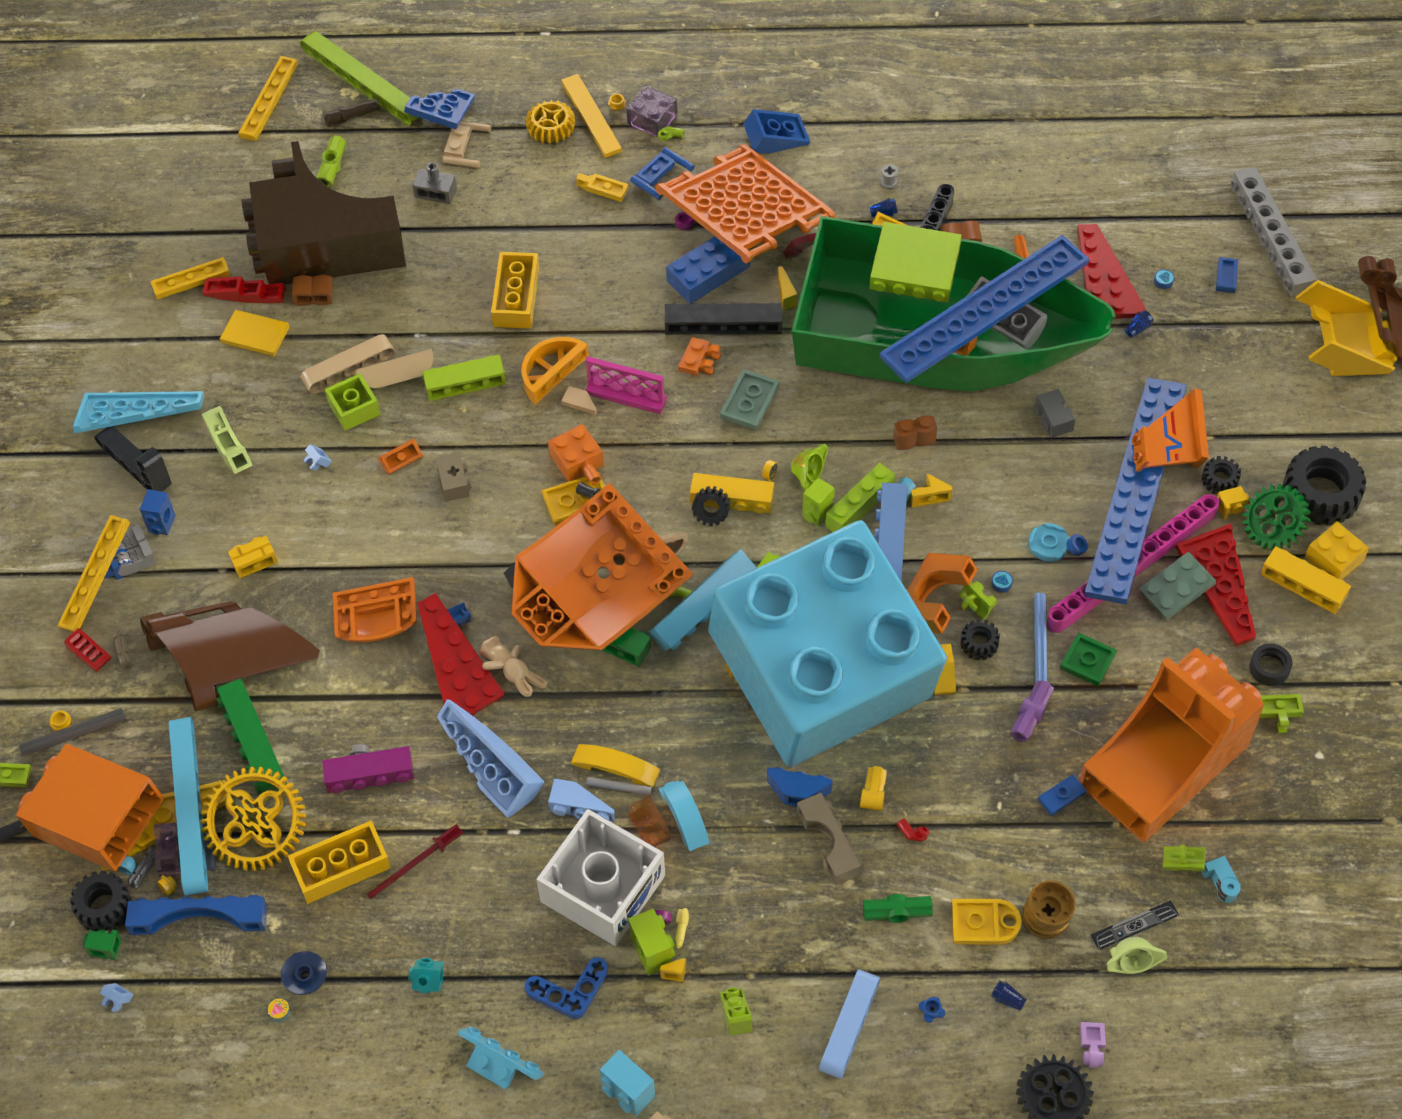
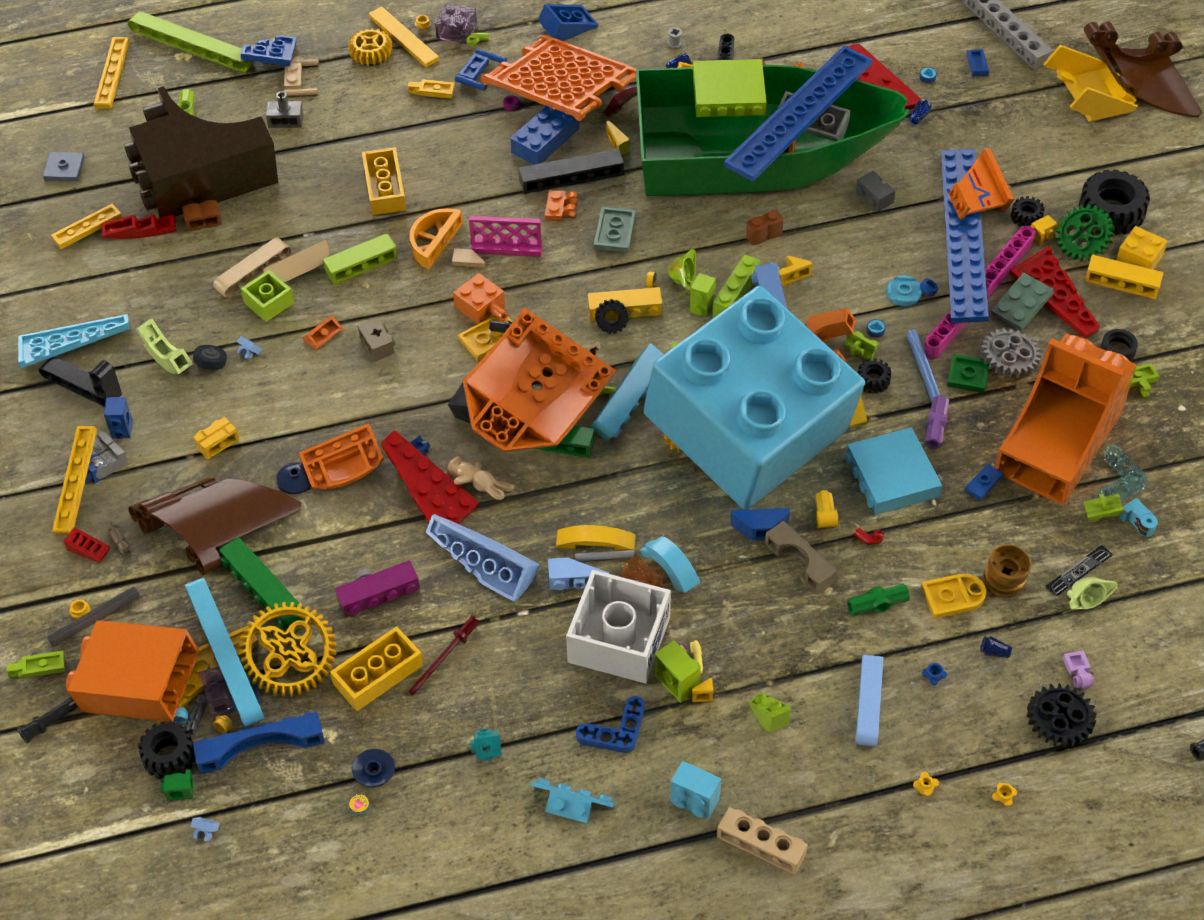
camera: 15 degrees left, 5 degrees down
yellow tile [220,309,290,357] -> none
dark brown pin [323,98,380,128] -> none
none -> sand blue plate [43,152,85,181]
none -> black wheel [193,345,227,370]
none -> dark blue dish [276,462,311,494]
none -> medium azure brick [845,427,942,515]
none -> light grey gear [980,328,1041,378]
none -> clear light blue beam [1098,445,1148,501]

